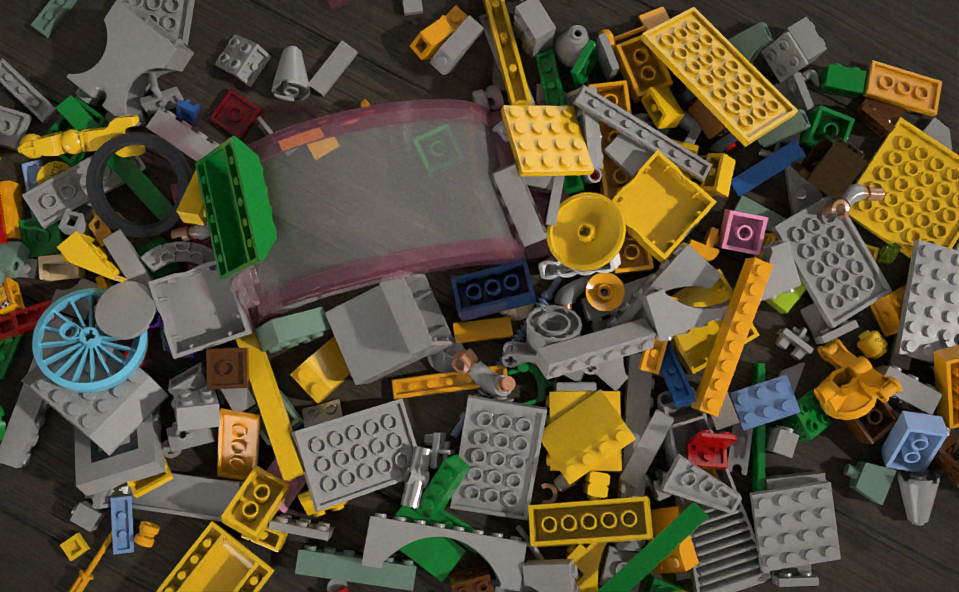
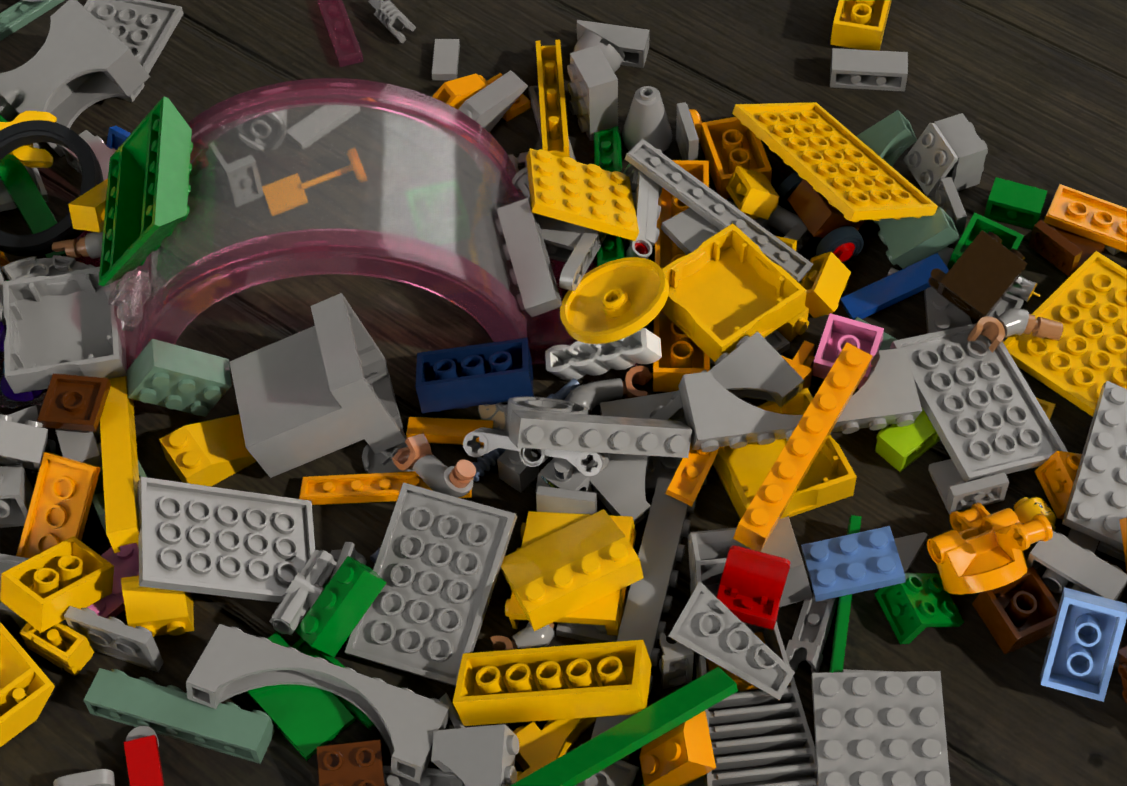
camera: 20 degrees right, 30 degrees down
light grey plate [140,73,184,116] -> none
light grey bracket [215,34,271,87] -> none
green piece [507,362,557,405] -> none
green tile [571,39,598,89] -> none
yellow brick [583,471,610,500] -> none
light orange dish [585,273,625,311] -> none
light grey tile [620,409,674,488] -> none
blue plate [660,341,696,407] -> none
light grey brick [765,425,799,458] -> none
light grey hips [775,326,814,360] -> none
light grey animal [802,69,820,87] -> none
sand green torso [843,461,896,505] -> none
clear neon green plate [878,243,902,265] -> none
light grey cone [897,470,940,526] -> none

